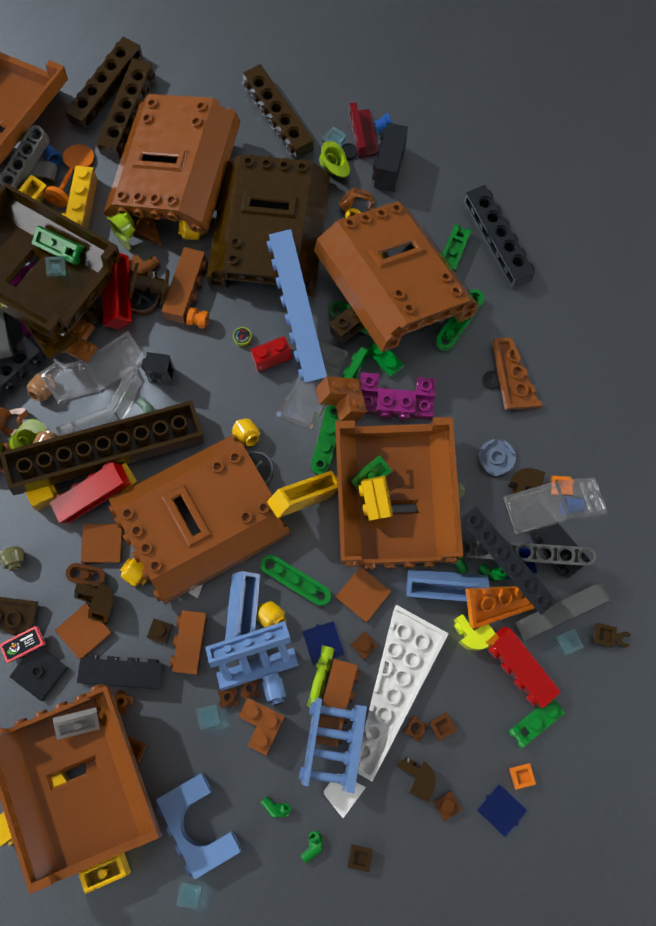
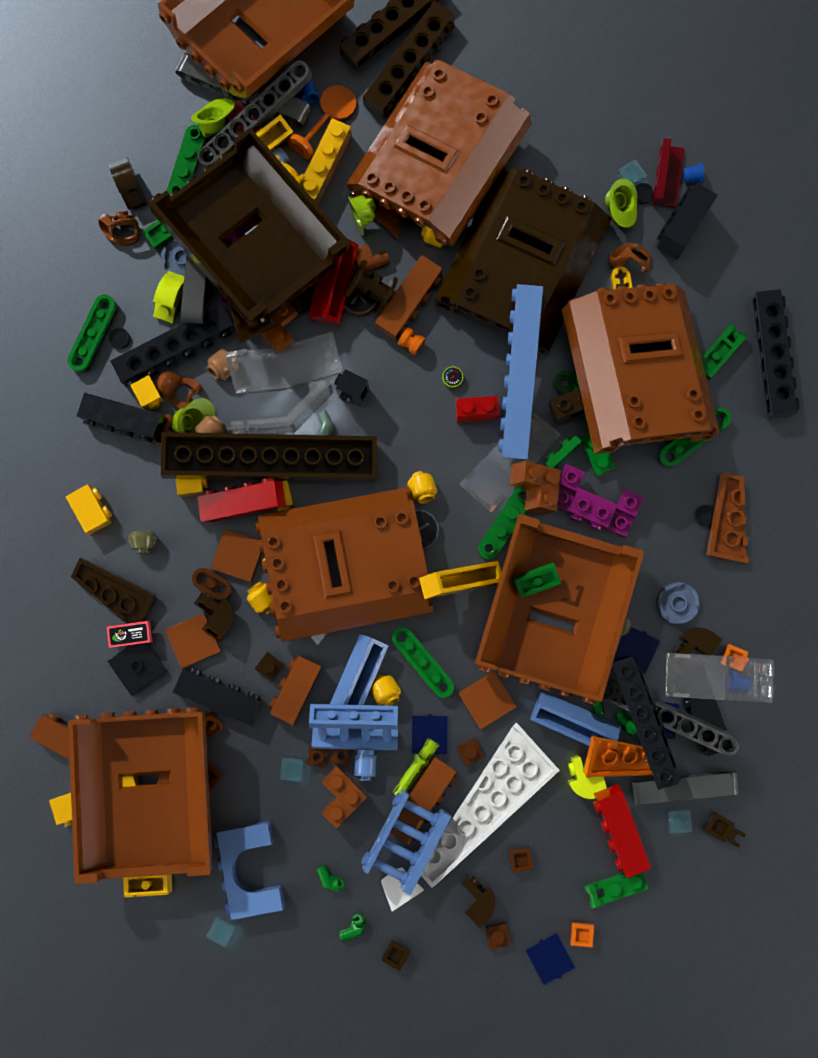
camera: 25 degrees right, 10 degrees up
green plate [31,226,85,265] -> none
clear light blue plate [45,257,66,276] -> none
light grey plate [53,707,100,740] -> none
dark brown brick [242,64,314,159] -> none
yellow brick [359,476,393,520] -> none
reddish brown plate [404,716,428,741] -> none
none -> clear blue piece [614,627,660,674]

